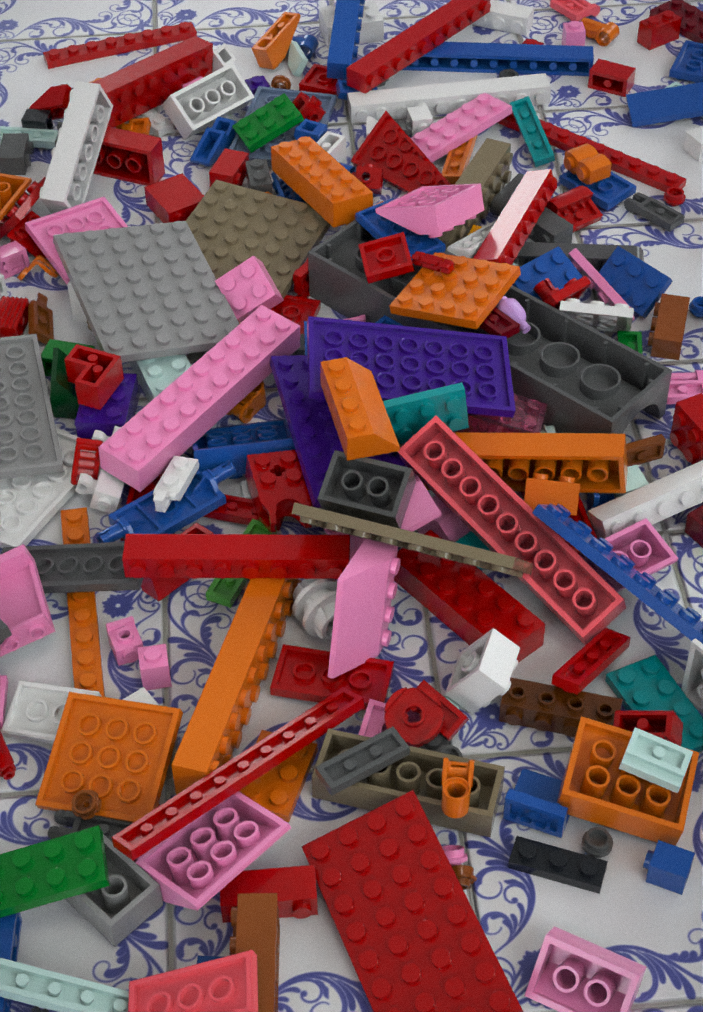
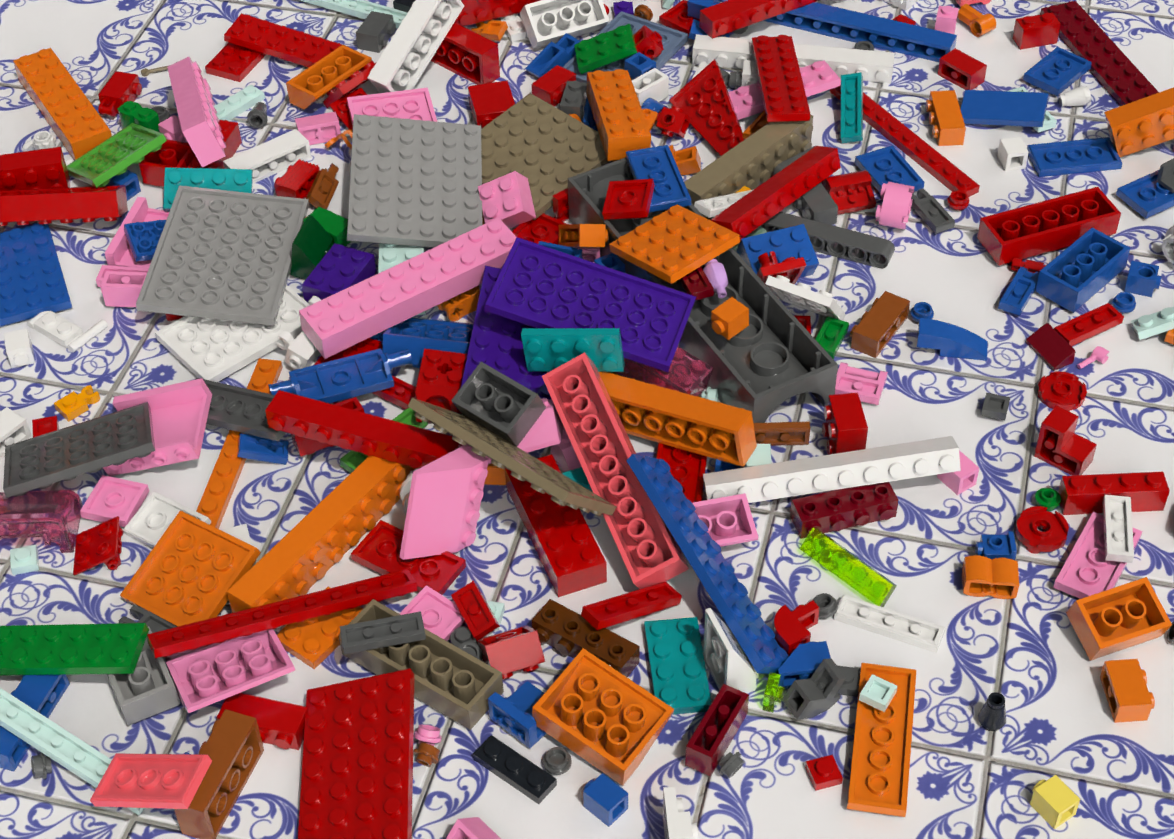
camera: 20 degrees right, 0 degrees up
red brick [64,344,124,410] -> none
red slope [70,438,103,485] -> none
dark orange plate [72,790,102,820] -> none
bright pink brick [106,616,143,666] -> none
bright pink brick [137,644,172,690] -> none
white hinge [153,455,199,513] -> none
orange slope [320,357,400,461] -> none
bright pink slope [375,183,484,238] -> none
red plate [384,686,444,748] -> none
red axle [411,251,455,275] -> none
orange piece [441,757,475,819] -> none
white brick [445,628,520,714] -> none
orange brick [524,473,580,516] -> none
orange brick [563,143,612,185] -> none
bright pink plate [568,248,635,321] -> none
blue plate [599,246,673,319] -> none
red brick [613,711,683,746] -> none
light aqua plate [619,727,693,793] -> none
none -> blue plate [237,433,289,465]
none -> slope [476,625,545,679]
none -> orange brick [558,224,608,247]
none -> orange brick [711,297,749,340]
none -> red plate [752,35,810,122]
none -> bright pink brick [875,181,915,230]
none -> orange brick [925,90,966,146]

